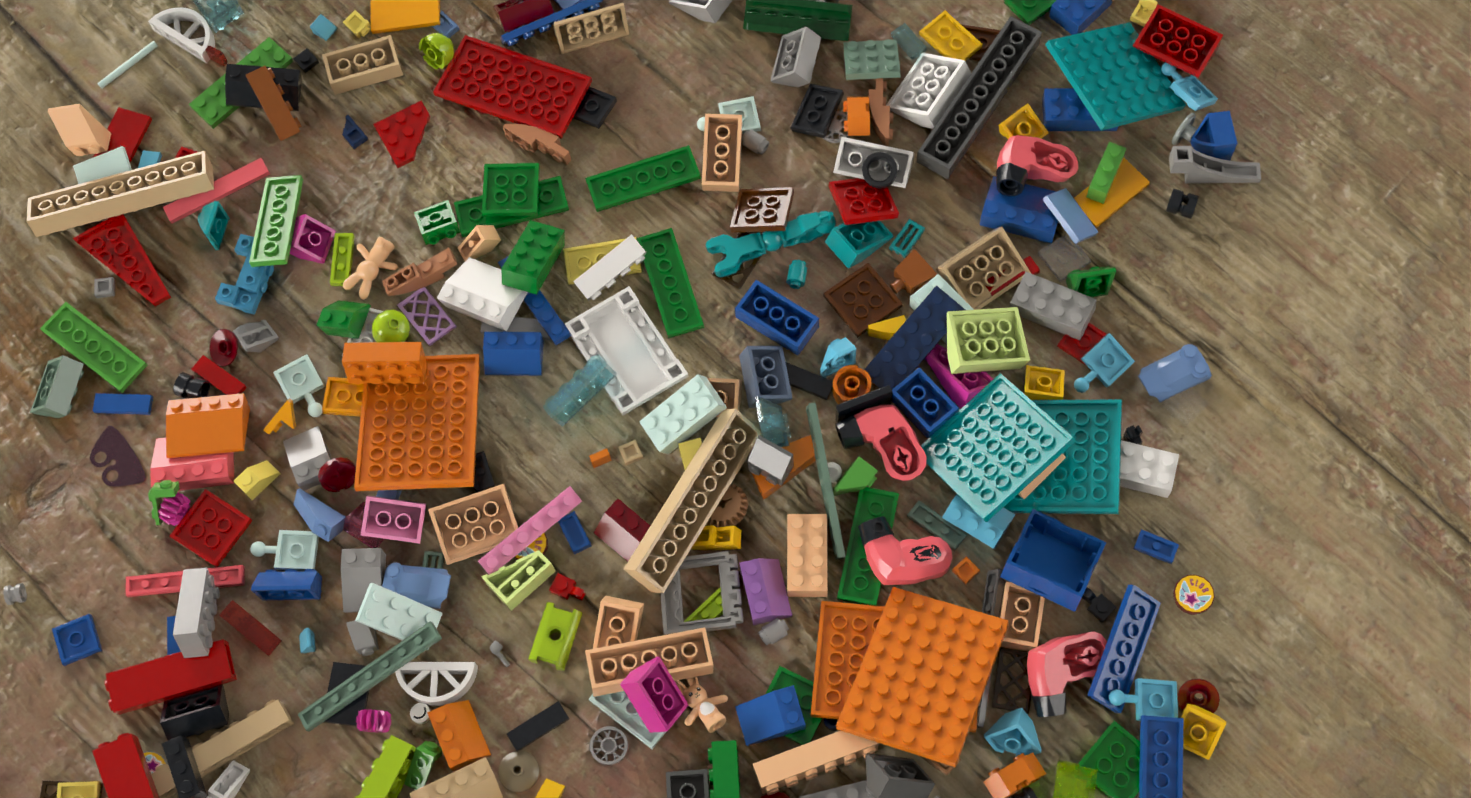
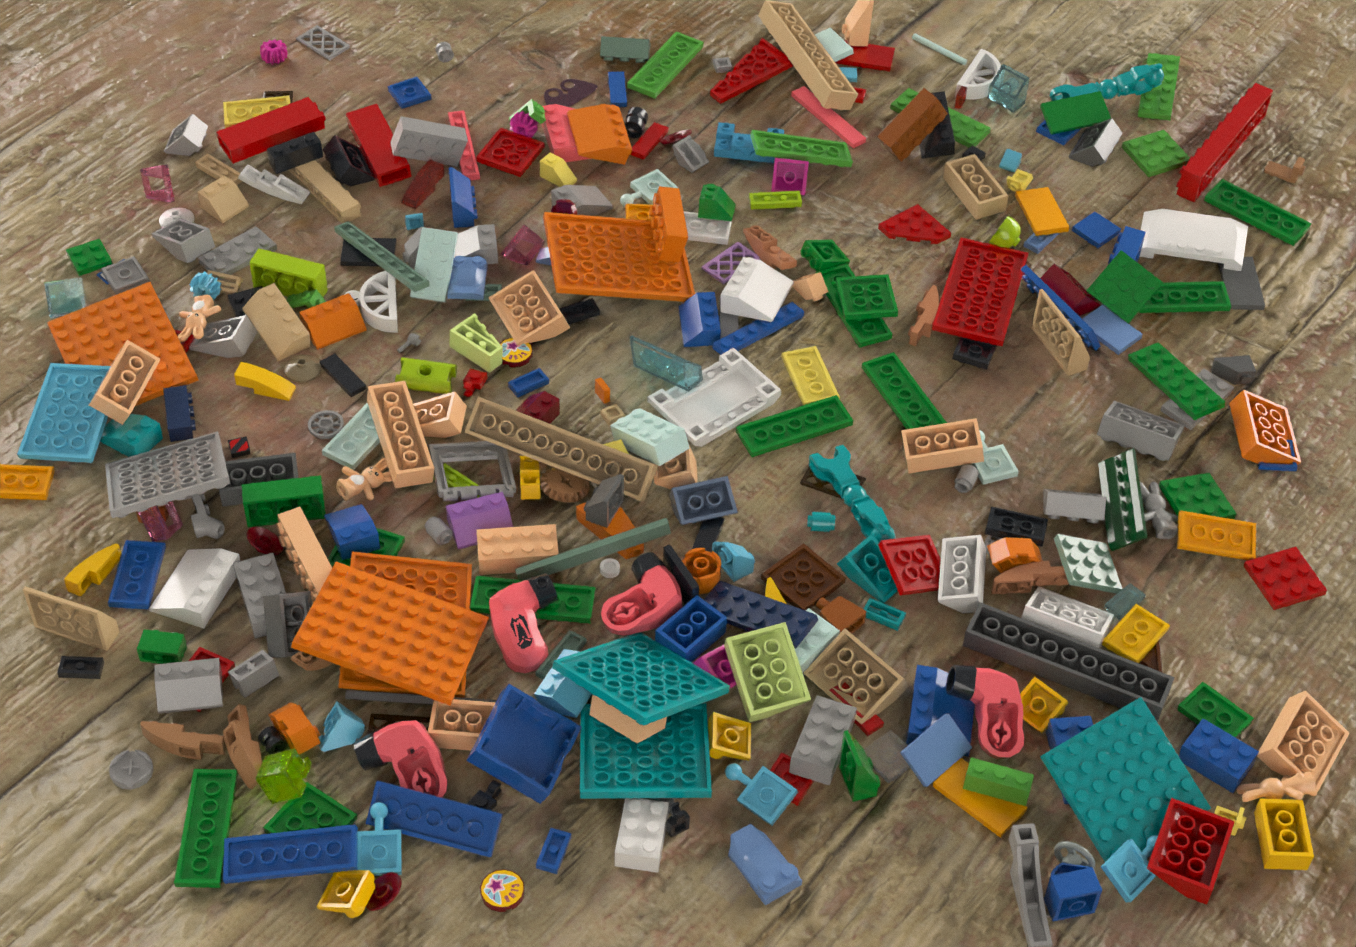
camera: 75 degrees right, 20 degrees down
teal slope [198,201,229,250] -> none
light aqua plate [250,530,319,571] -> none
light orange slope [263,398,296,435] -> none
medium blue slope [294,488,346,542] -> none
dark blue tile [342,115,368,149] -> none
light nougat animal [343,236,398,300] -> none
dark pink gear [356,709,392,733] -> none
bright pink slope [361,495,426,544] -> none
lime cylinder [372,309,410,342] -> none
bright pink plate [478,486,582,575] -> none
green brick [501,220,565,295] -> none
white brick [573,234,646,301] -> none
dark pink slope [620,656,689,733] -> none
reddish brown plate [730,187,794,233] -> none
blue brick [735,280,819,356] -> none
clear light blue slope [755,396,791,447] -> none
bright green slope [833,457,878,496] -> none
black tyre [862,152,898,189] -> none
orange tile [952,556,980,585] -> none
black wheel [1166,188,1199,219] -> none

